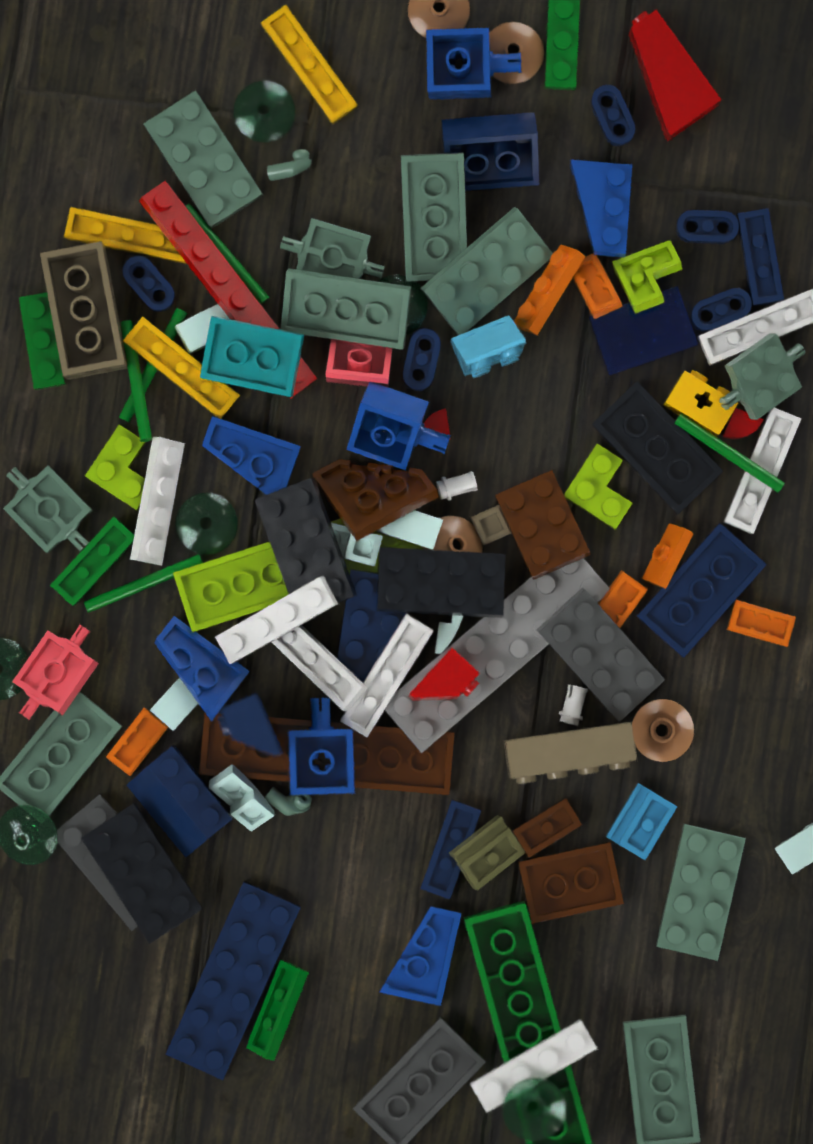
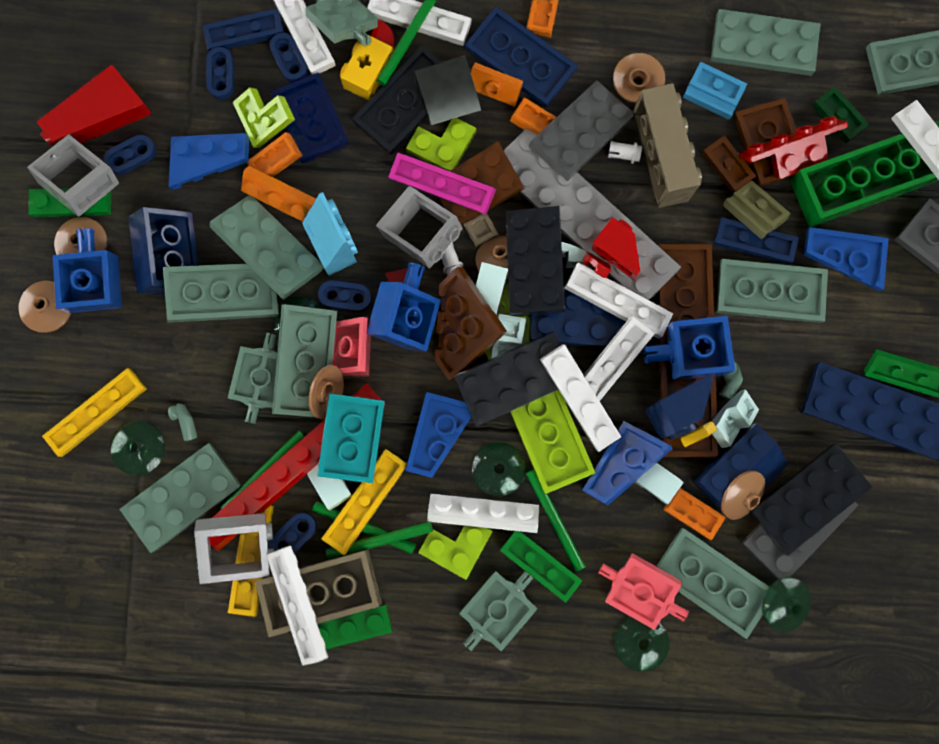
camera: 90 degrees left, 5 degrees down
none -> light grey window [27,134,119,217]
none -> light grey window [194,513,274,584]
none -> white plate [266,546,328,666]
none -> medium nougat dish [309,365,344,419]
none -> light grey window [376,186,463,269]
none -> dark pink plate [388,153,496,215]
none -> pearl dark grey slope [415,56,481,125]
none -> red tile [582,252,611,278]
none -> yellow tile [680,421,717,447]
none -> sand green plate [716,259,828,323]
none -> medium nougat dish [721,470,765,520]
none -> red bracket [739,116,848,179]
none -> dark green plate [812,86,869,144]

